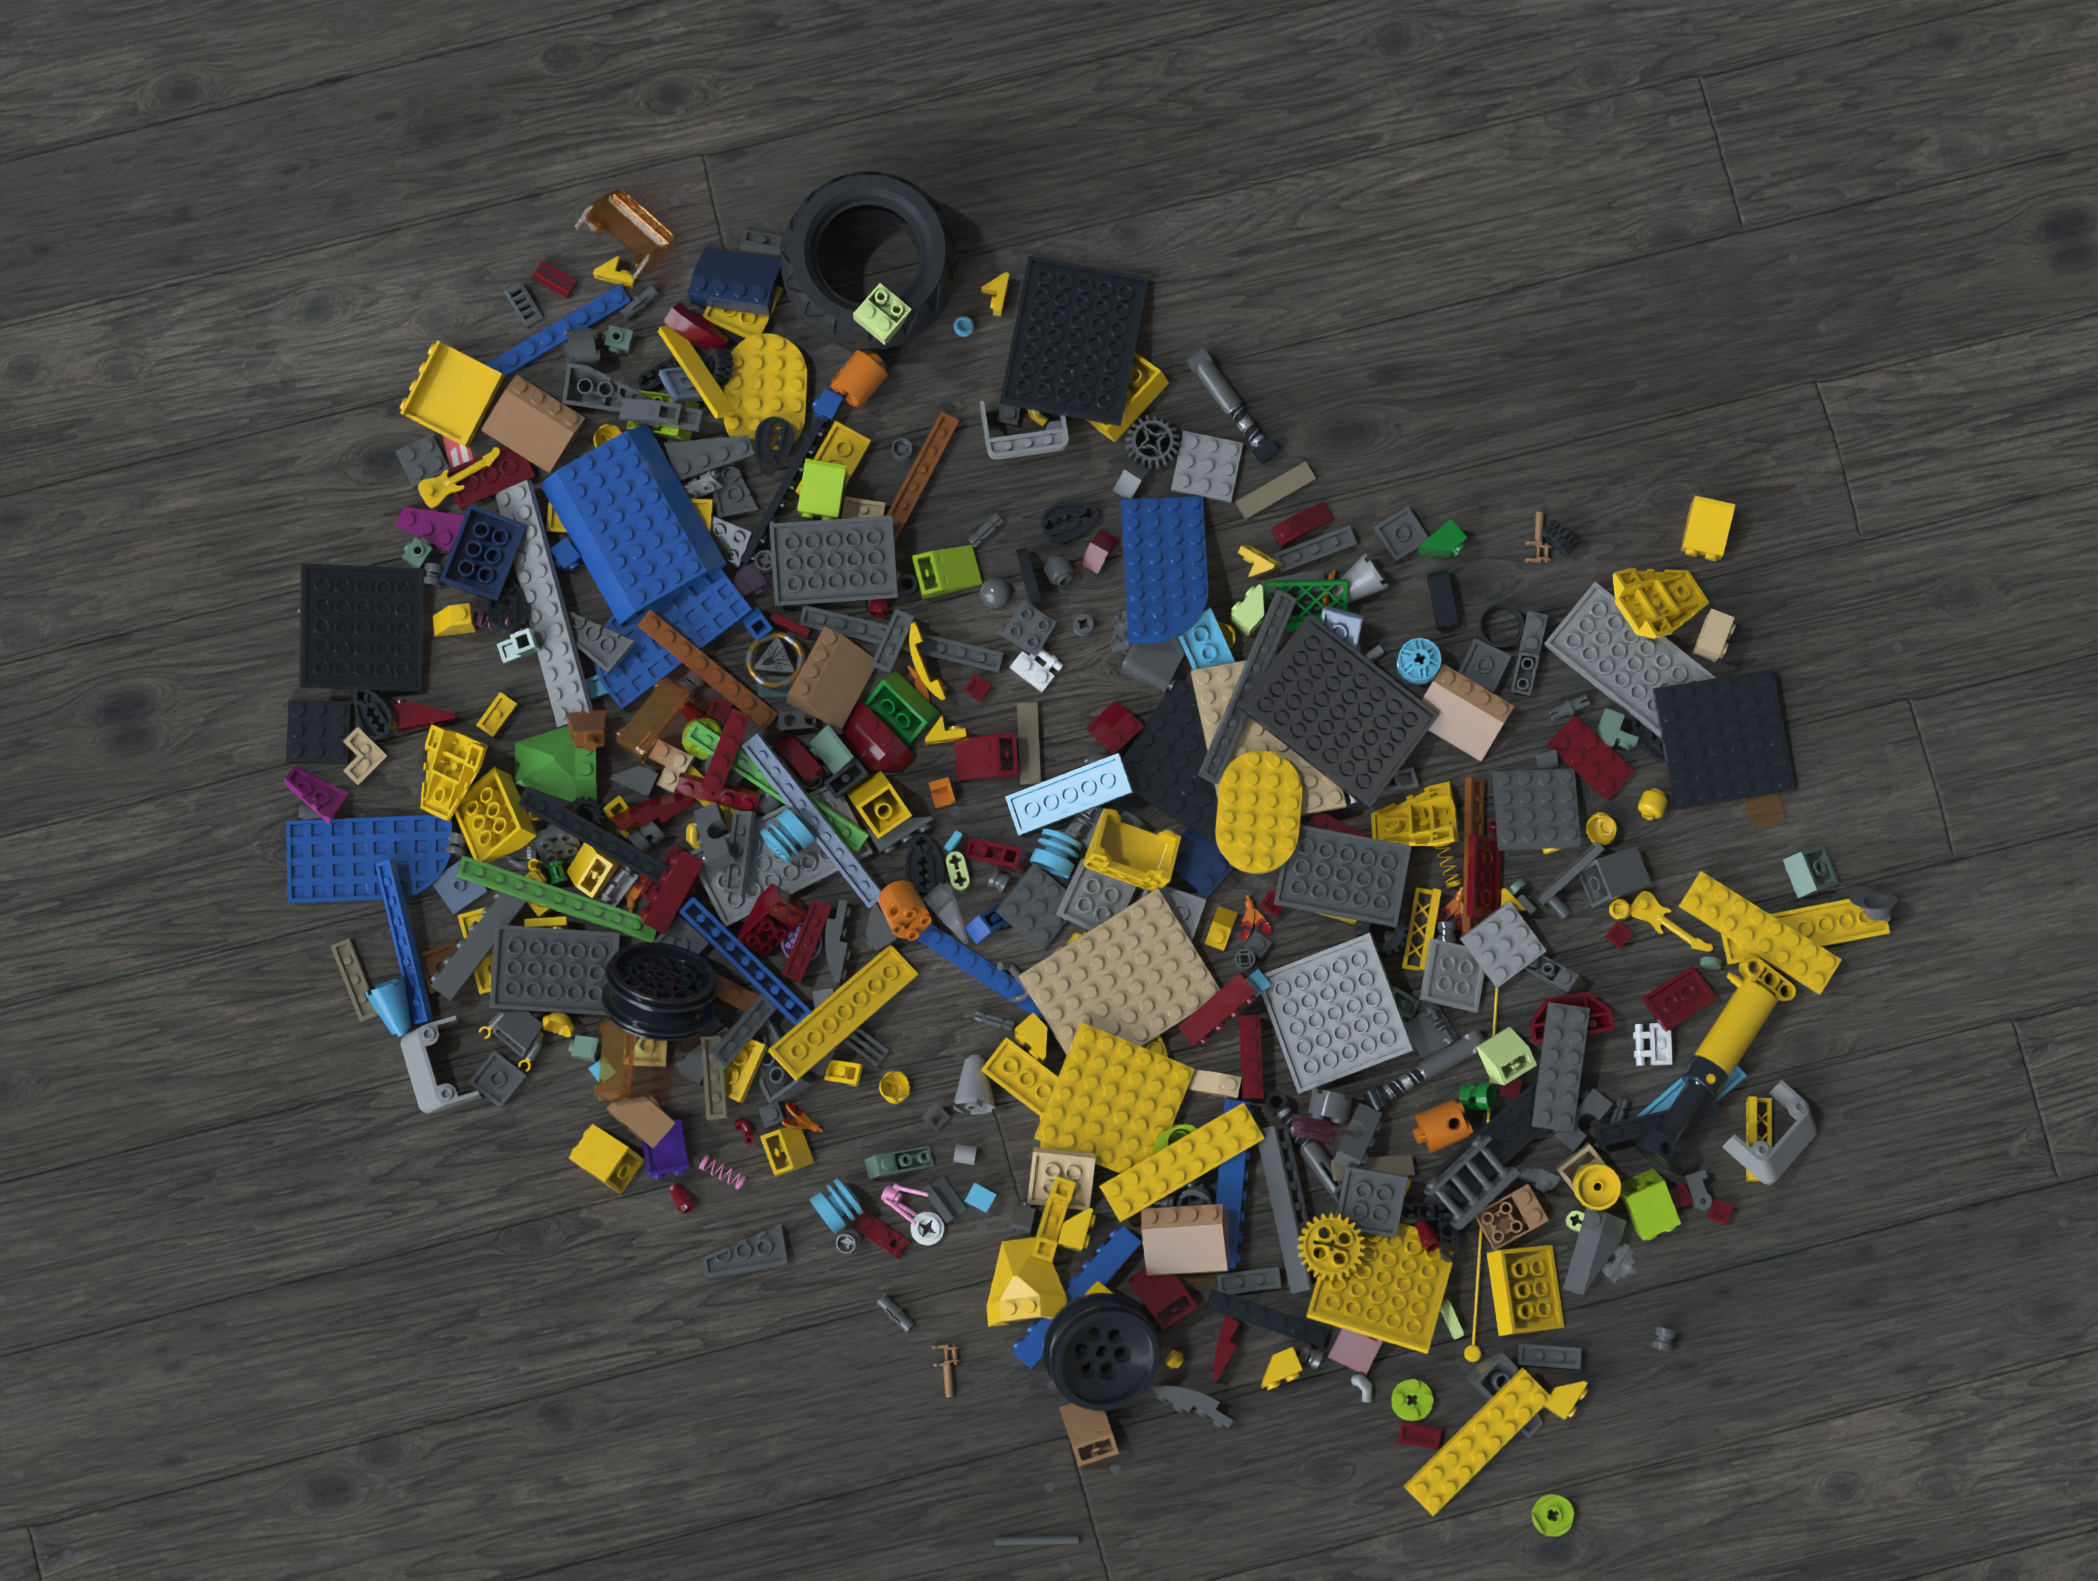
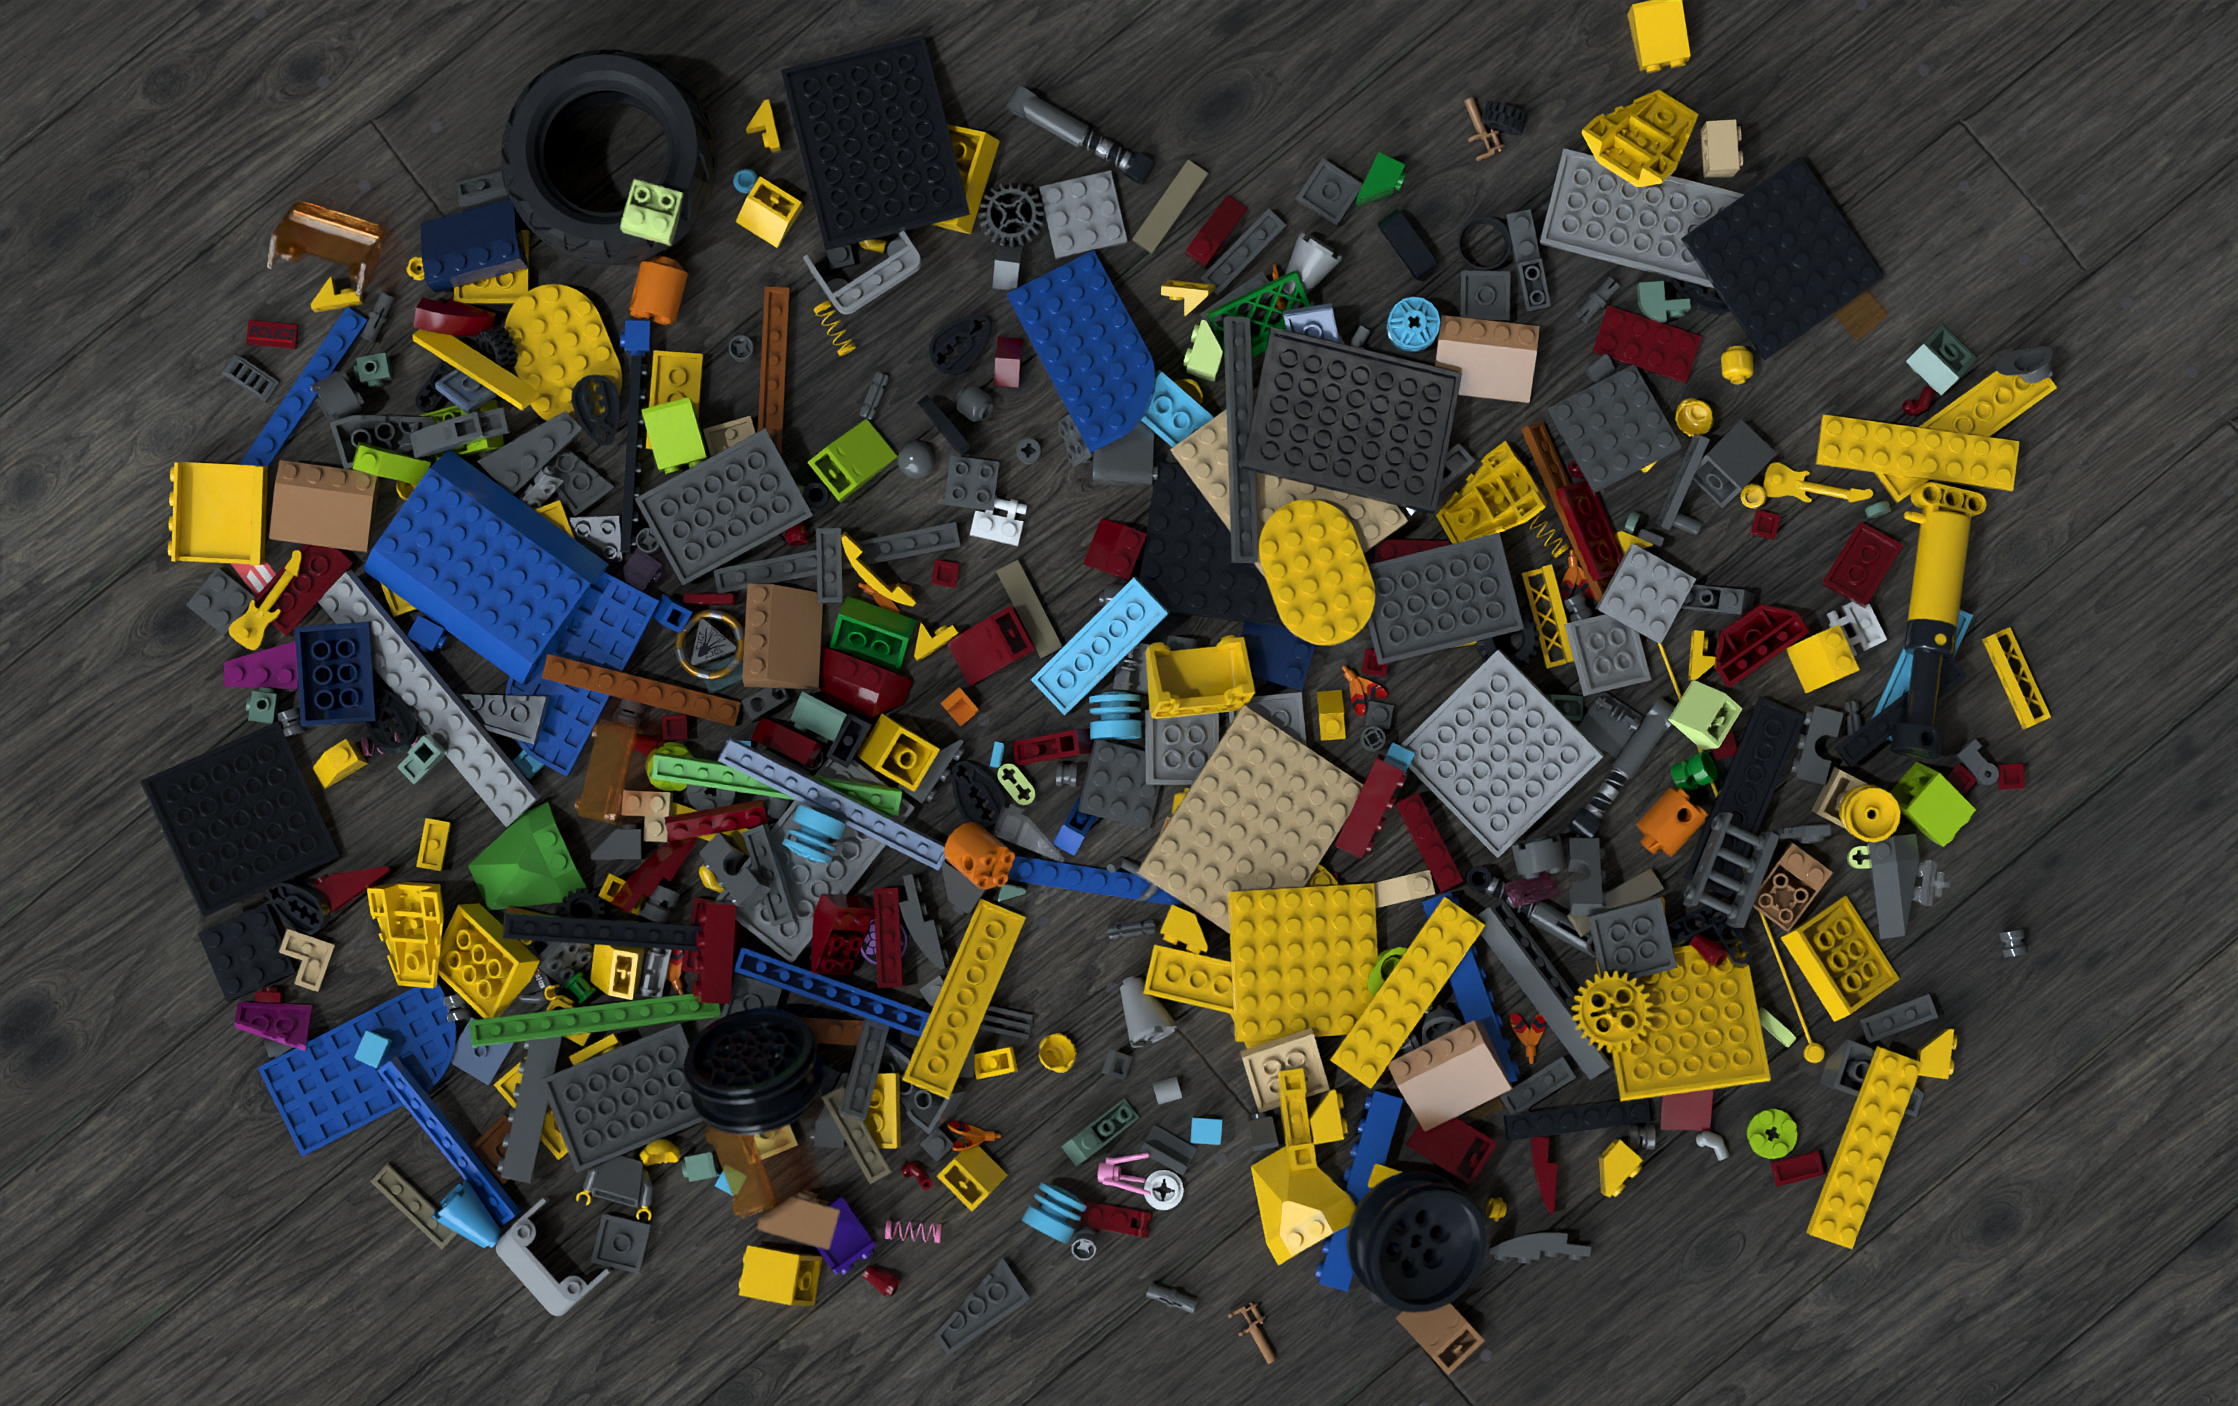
camera: 20 degrees left, 5 degrees up
dark orange torso [567,710,607,751] -> none
dark red brick [701,708,751,795] -> none
dark grey plate [1531,1002,1590,1132] -> none
lime plate [1532,1494,1574,1537] -> none
light grey windscreen [1722,1080,1817,1185] -> none
none -> dark red plate [255,987,285,1003]
none -> lime slope [352,442,431,485]
none -> medium azure panel [355,1031,393,1068]
none -> yellow plate [407,257,425,281]
none -> yellow slope [736,177,804,248]
none -> yellow piece [813,301,856,356]
none -> sand green slope [998,883,1027,902]
none -> piece [1510,1013,1547,1064]
none -> yellow slope [1688,630,1716,681]
none -> yellow slope [1786,625,1859,694]
none -> dark red arm [1902,386,1935,416]

